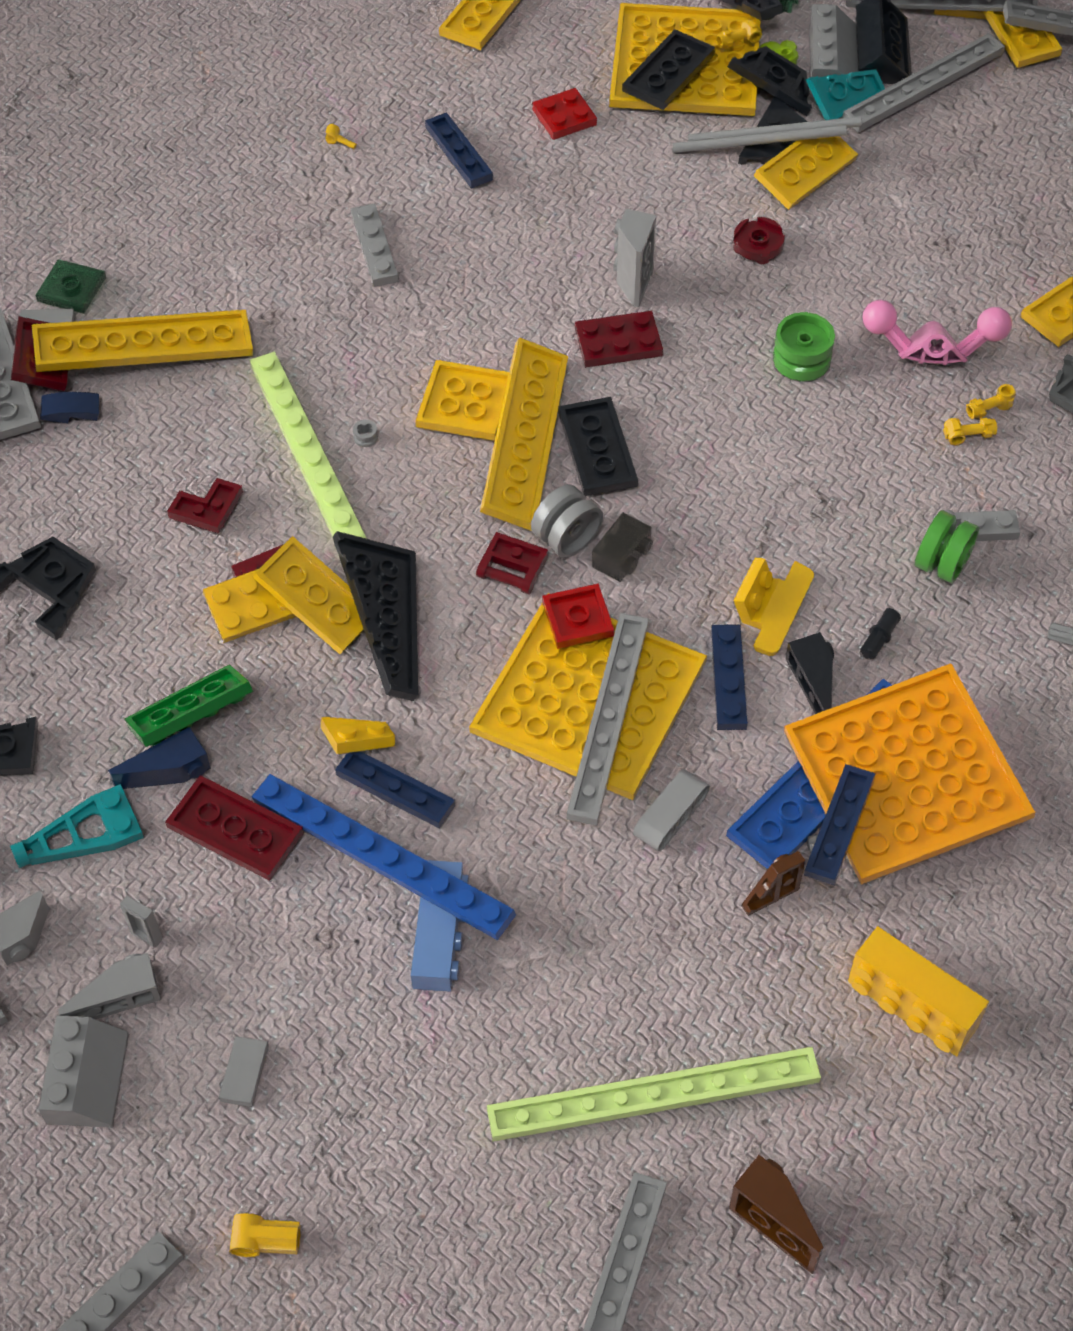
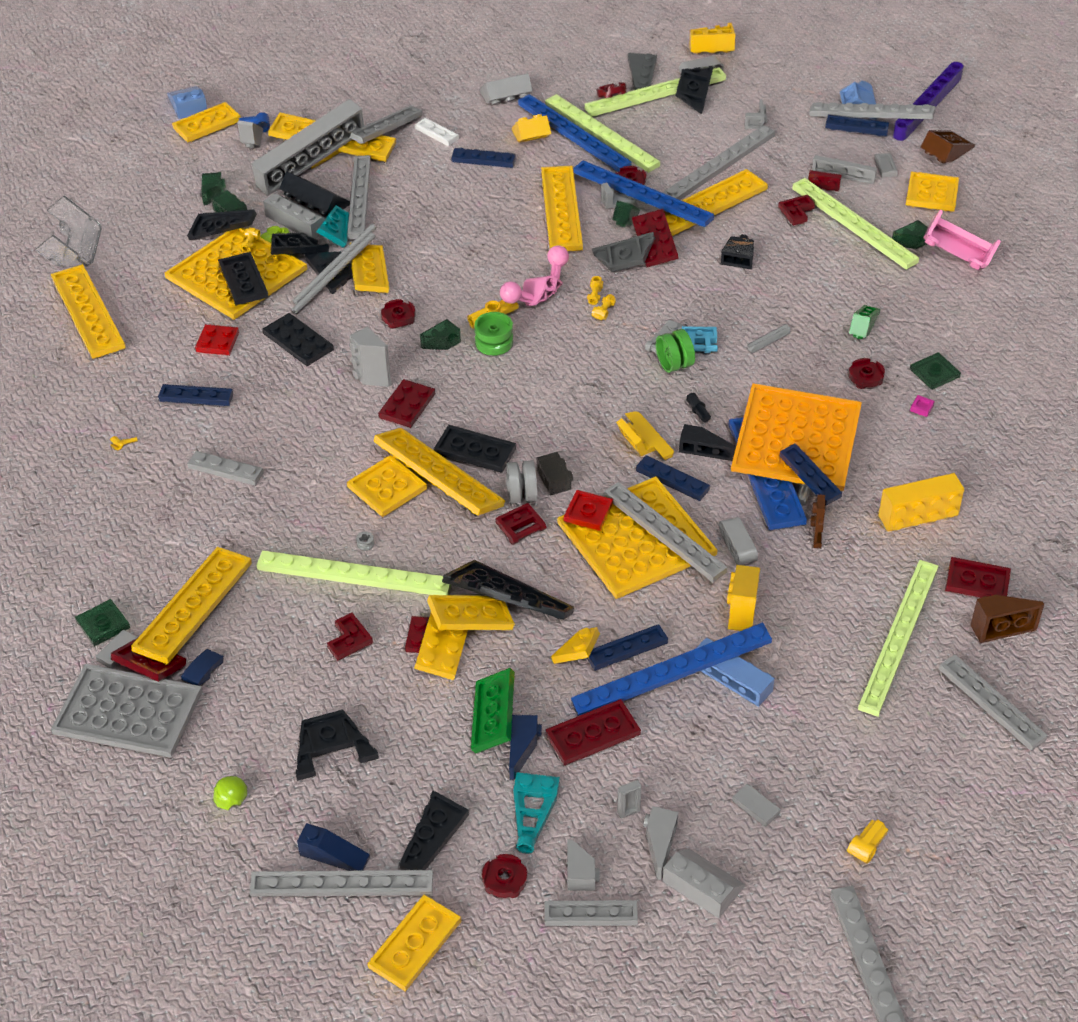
camera: 55 degrees left, 10 degrees down
none -> black plate [262,313,334,366]
none -> clear green slope [420,319,461,350]
none -> yellow piece [467,300,518,329]
none -> medium azure plate [682,326,717,353]
none -> yellow wedge [727,565,760,631]
none -> dark red plate [945,557,1011,598]

